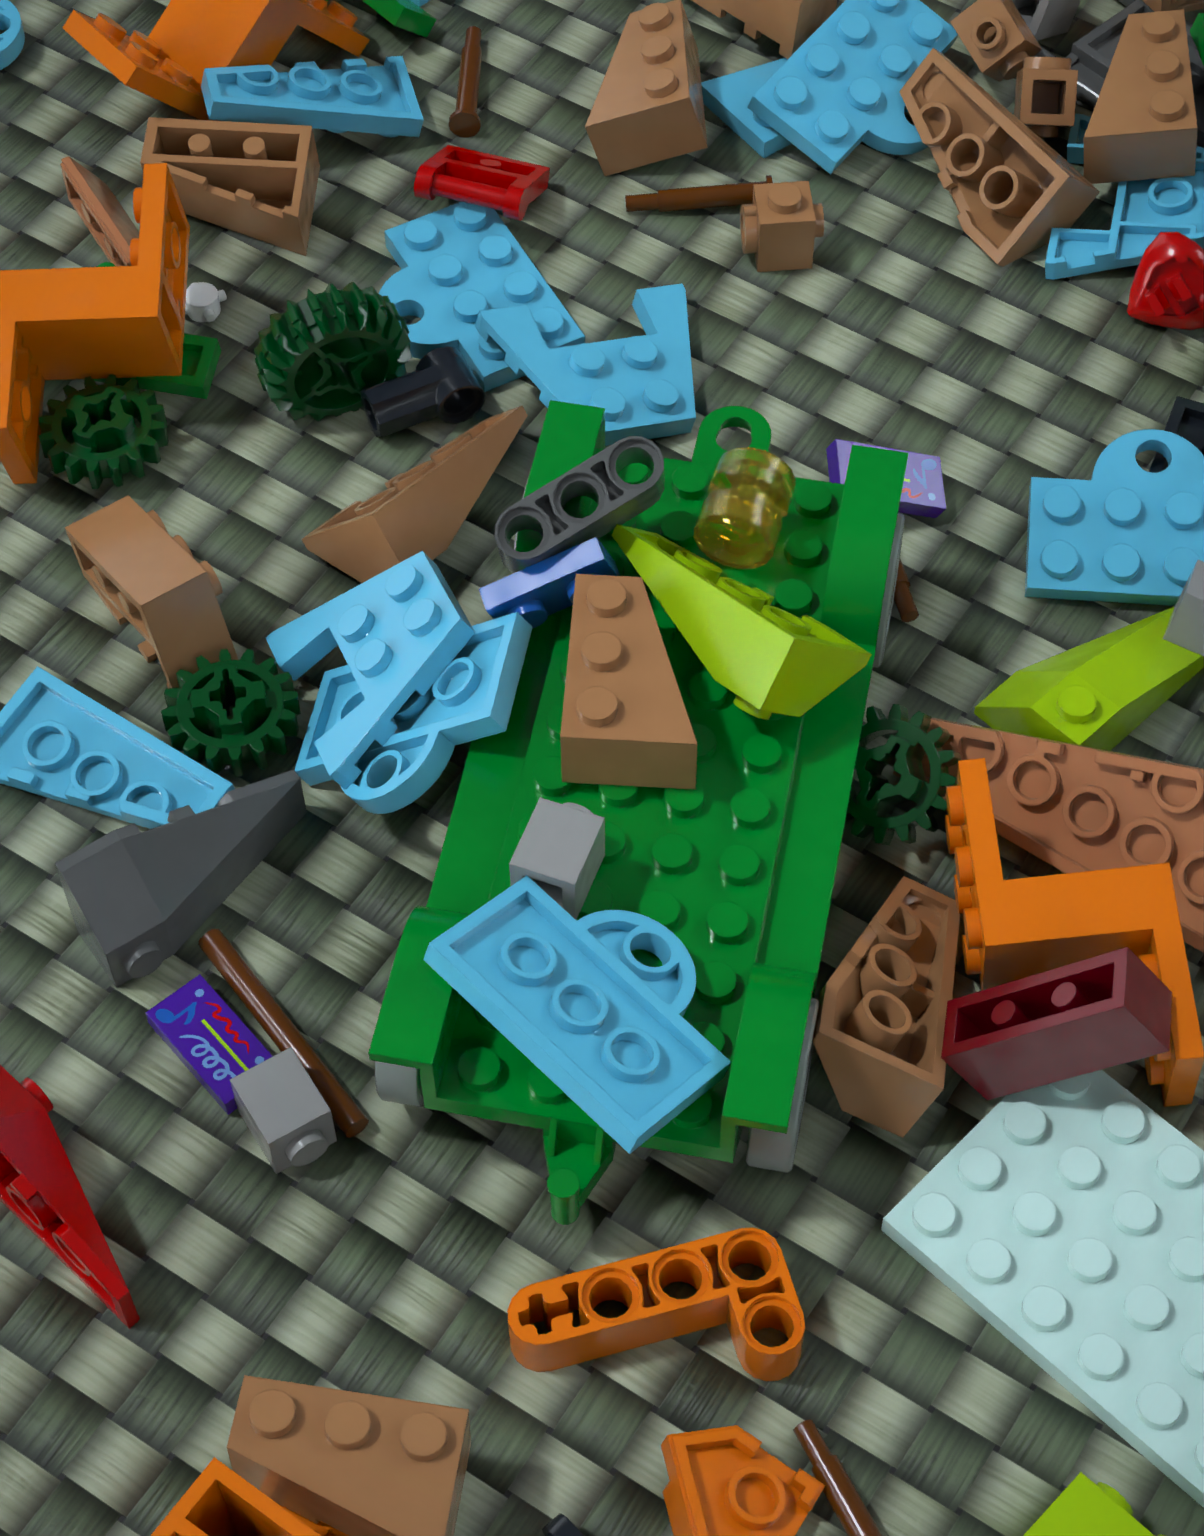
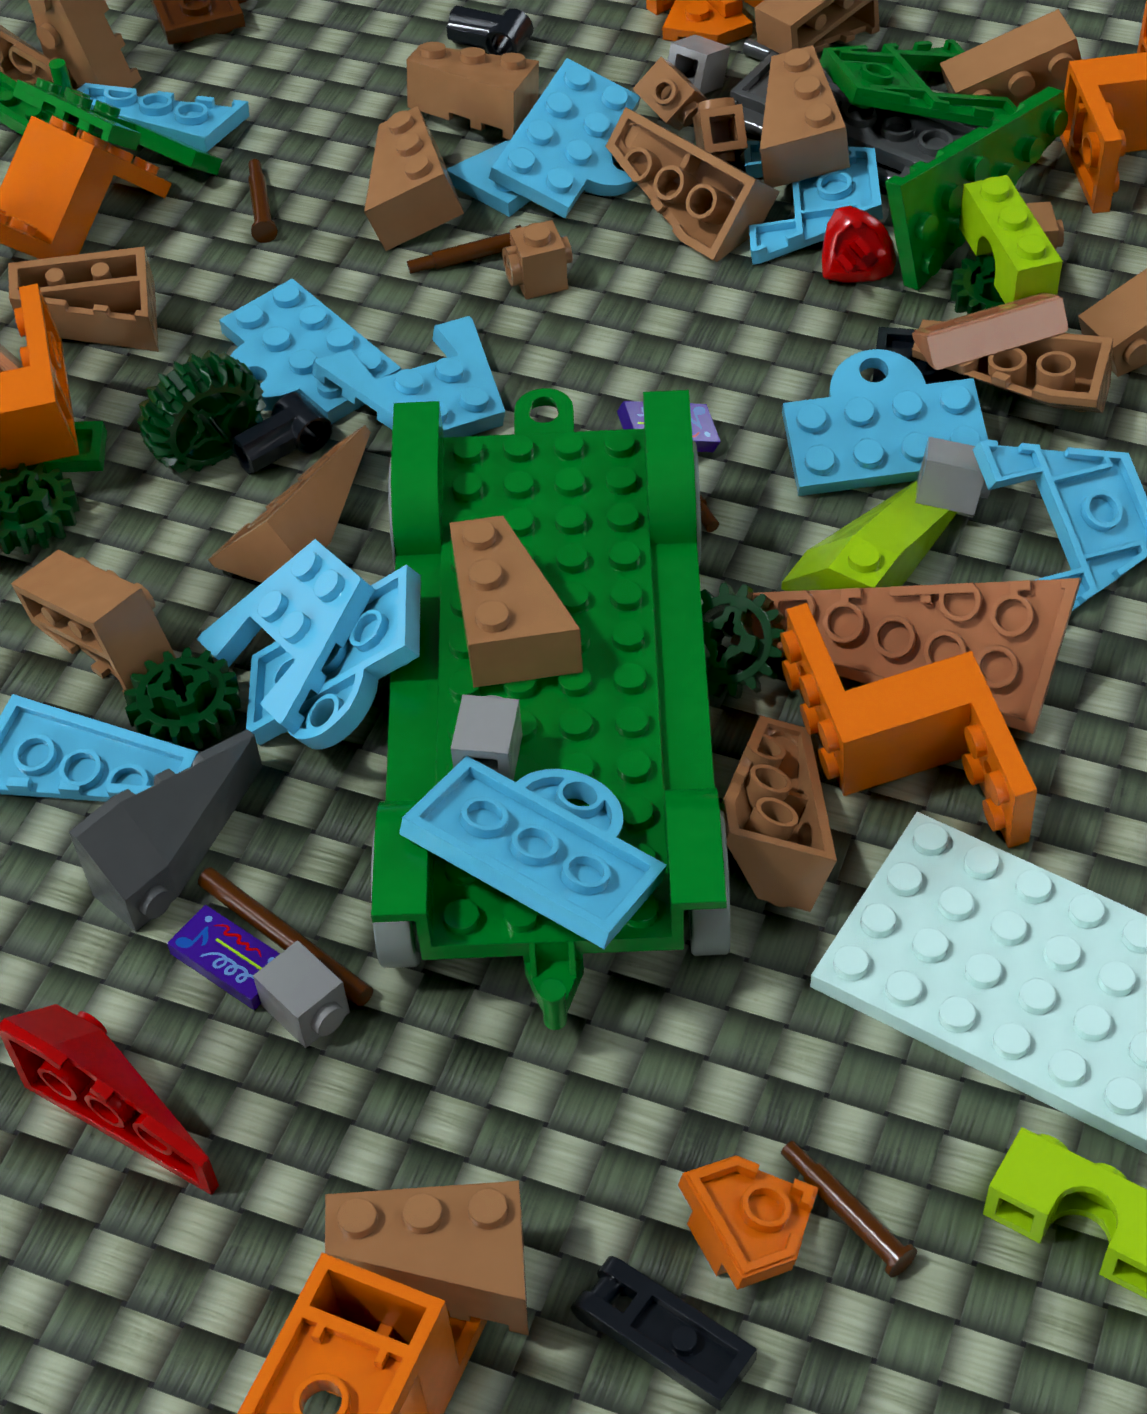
camera: 10 degrees left, 5 degrees down
white piece [185,282,227,322] -> none
medium azure wing [201,56,424,137] -> none
red plate [414,145,550,221] -> none
blue plate [479,537,620,629] -> none
dark grey beam [494,436,665,573] -> none
orange beam [507,1227,805,1382] -> none
lime wedge [612,524,872,720] -> none
clear yellow wheel [694,447,796,569] -> none
dark red brick [941,947,1172,1101] -> none

